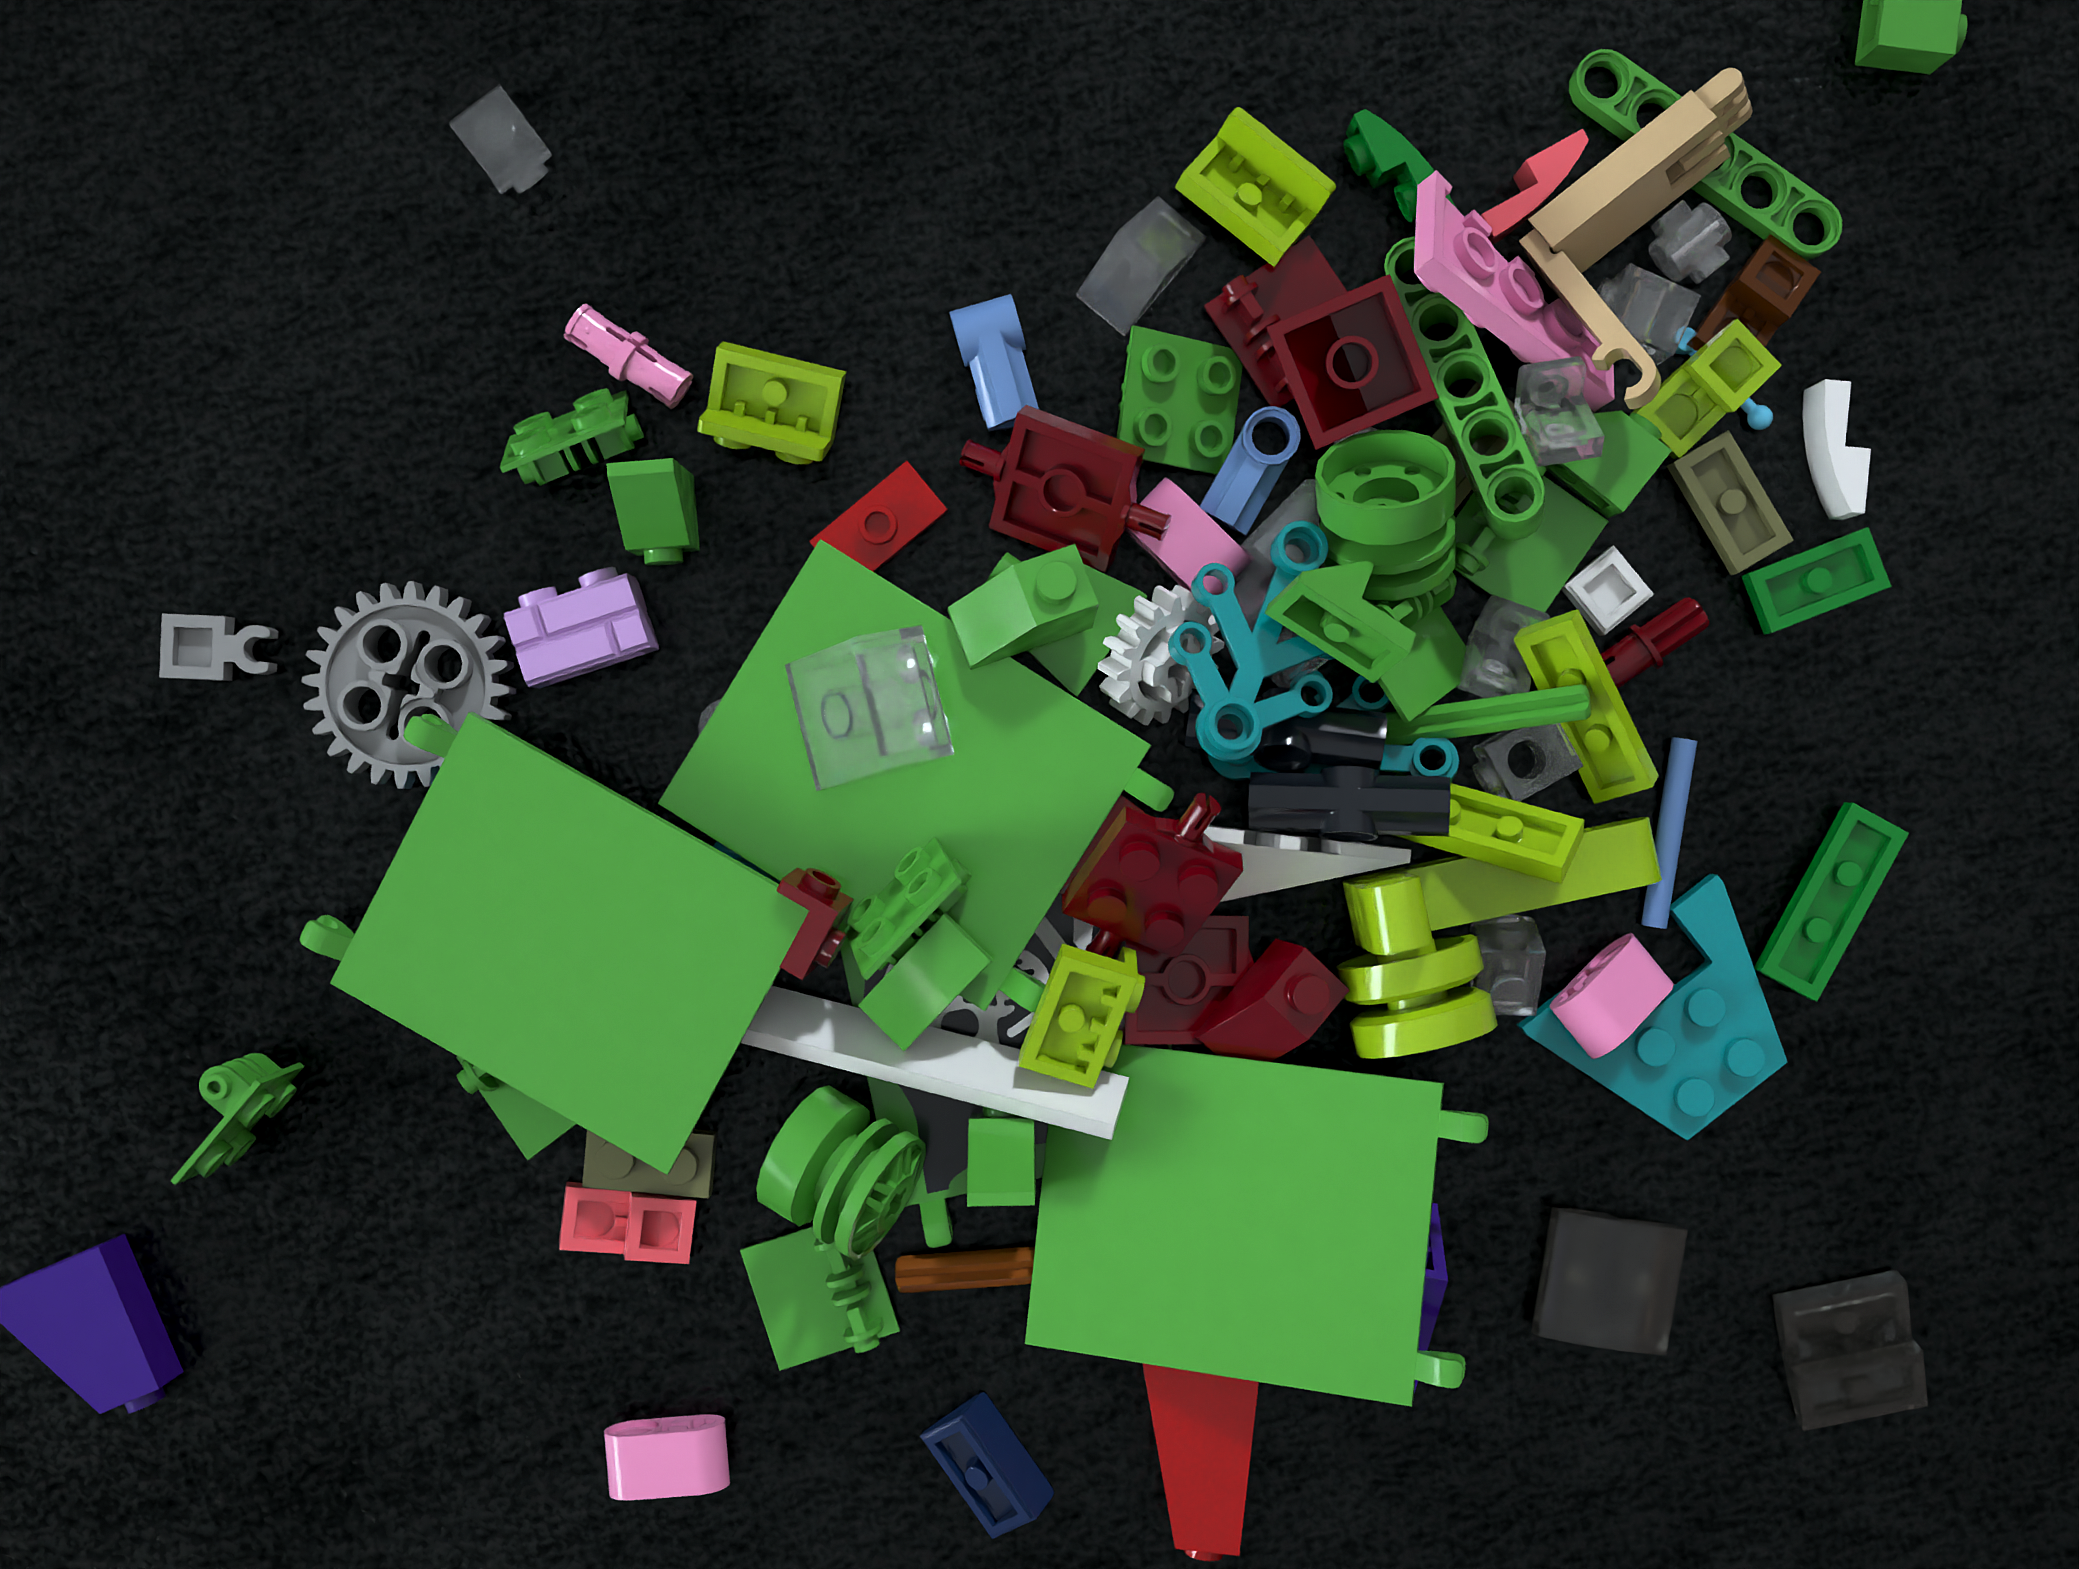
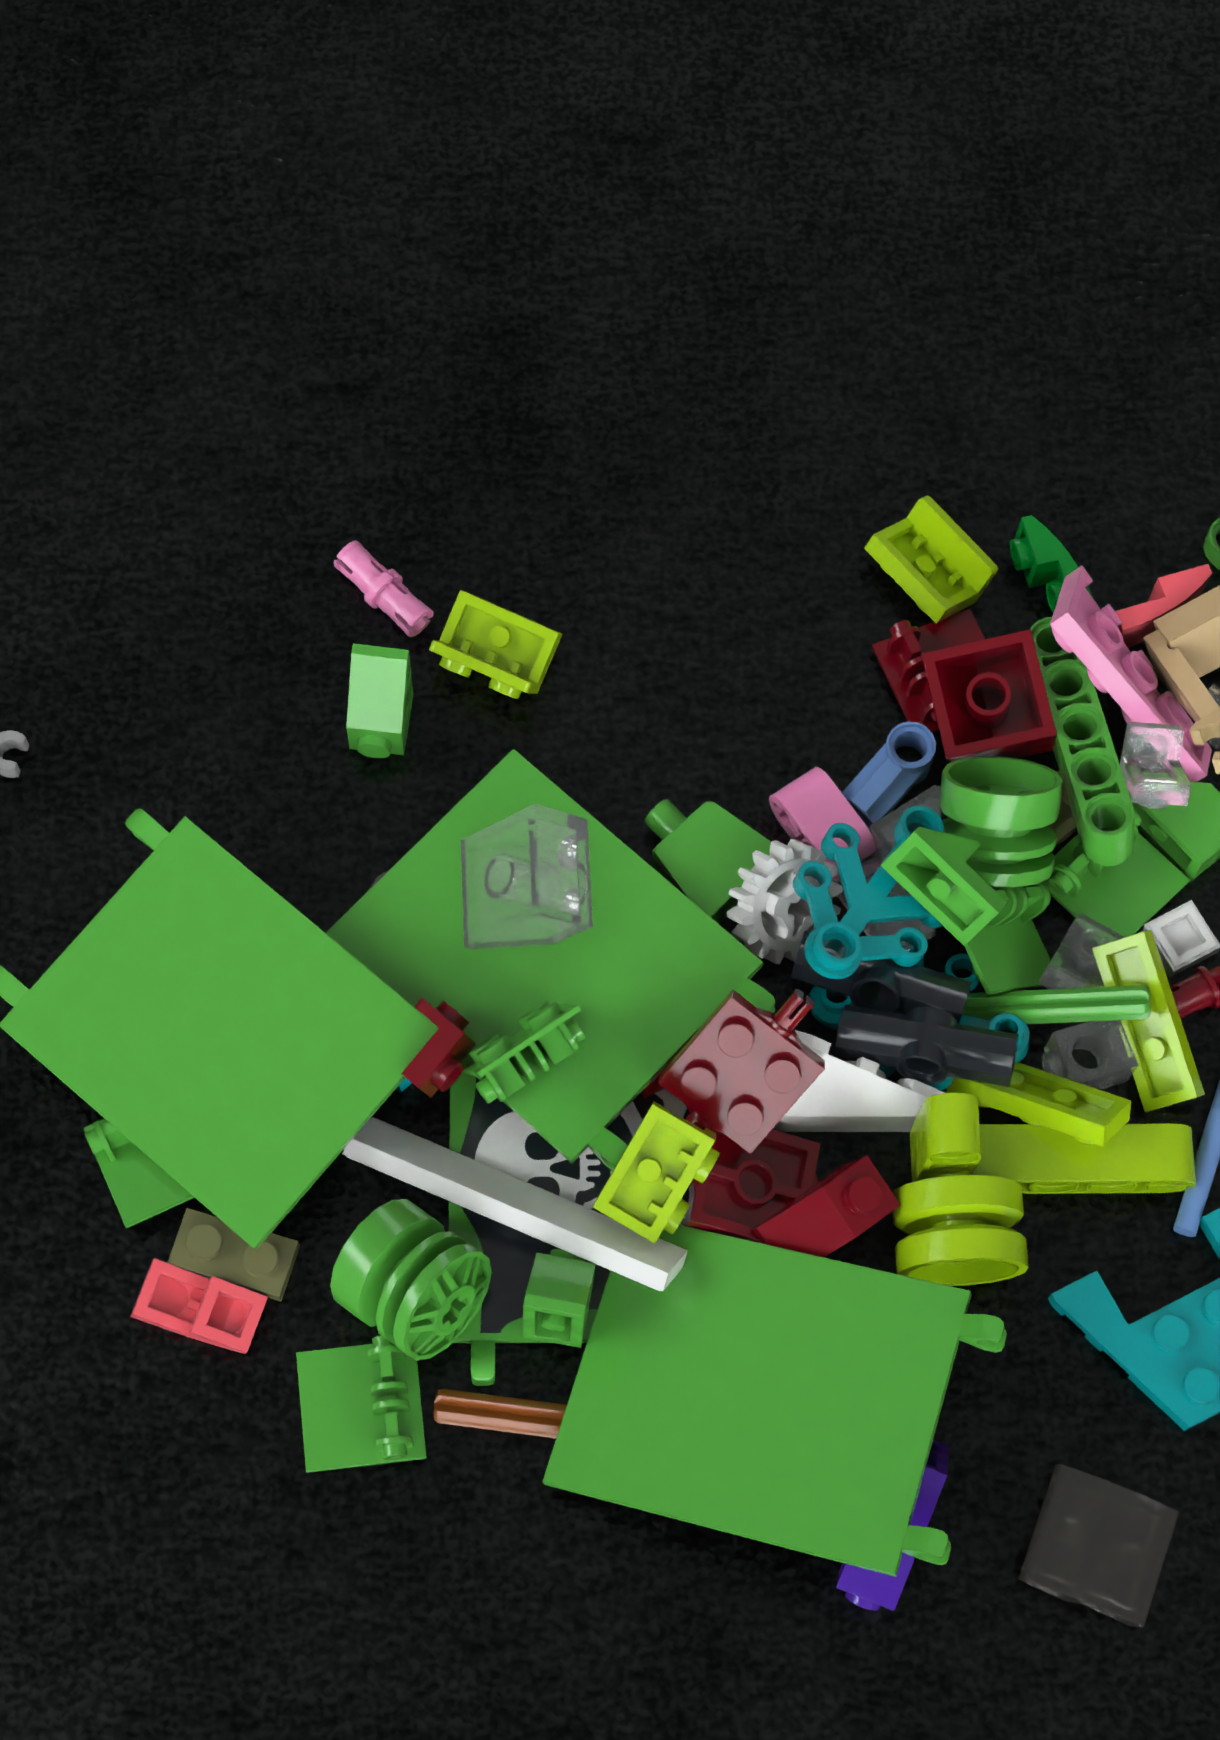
camera: 10 degrees right, 20 degrees down
light grey gear [302,581,516,789] -> none
clear bracket [449,84,552,194] -> none
bright green hinge [500,388,644,486] -> none
lavender brick [504,567,659,689] -> none
bright pink beam [604,1414,730,1501] -> none
red plate [809,461,948,573] -> none
bright green slope [858,913,993,1051] -> none
dark blue slope [920,1392,1054,1539] -> none
bright green slope [948,544,1099,670] -> none
medium blue piece [949,294,1039,432] -> none
dark red plate [959,405,1172,572] -> none
clear slope [1076,196,1206,336] -> none
bright green hinge [1117,325,1243,475] -> none
red slope [1142,1363,1259,1561] -> none
clear bracket [1470,914,1546,1016] -> none
bright pink beam [1550,933,1674,1059] -> none

